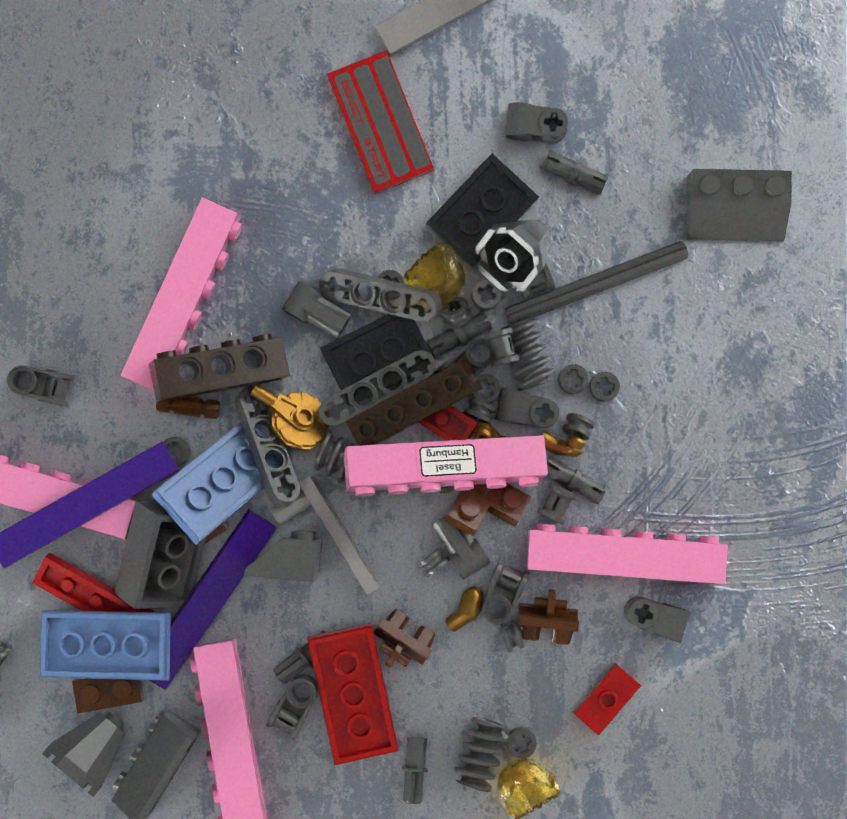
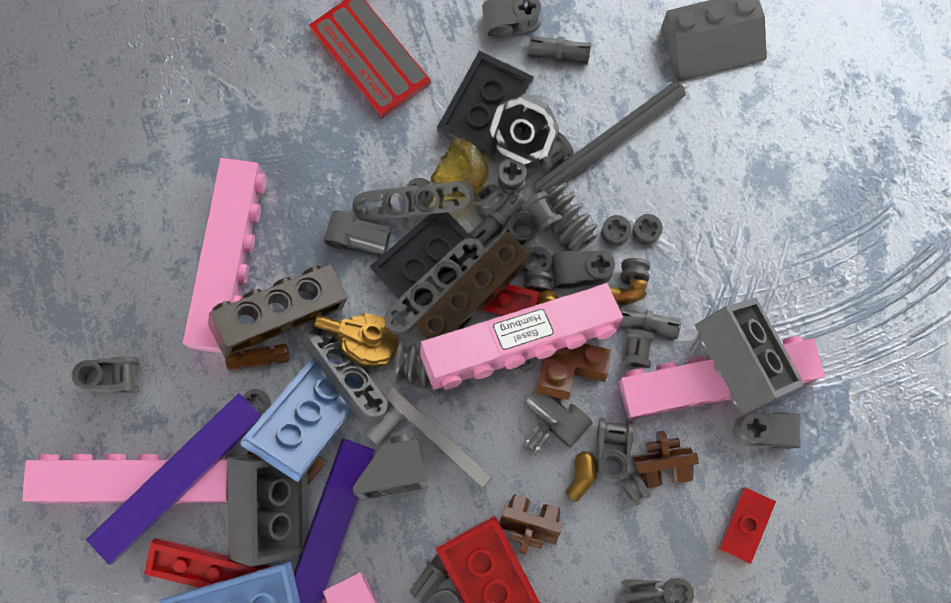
camera: 15 degrees left, 10 degrees down
none -> dark grey slope [695,297,805,415]

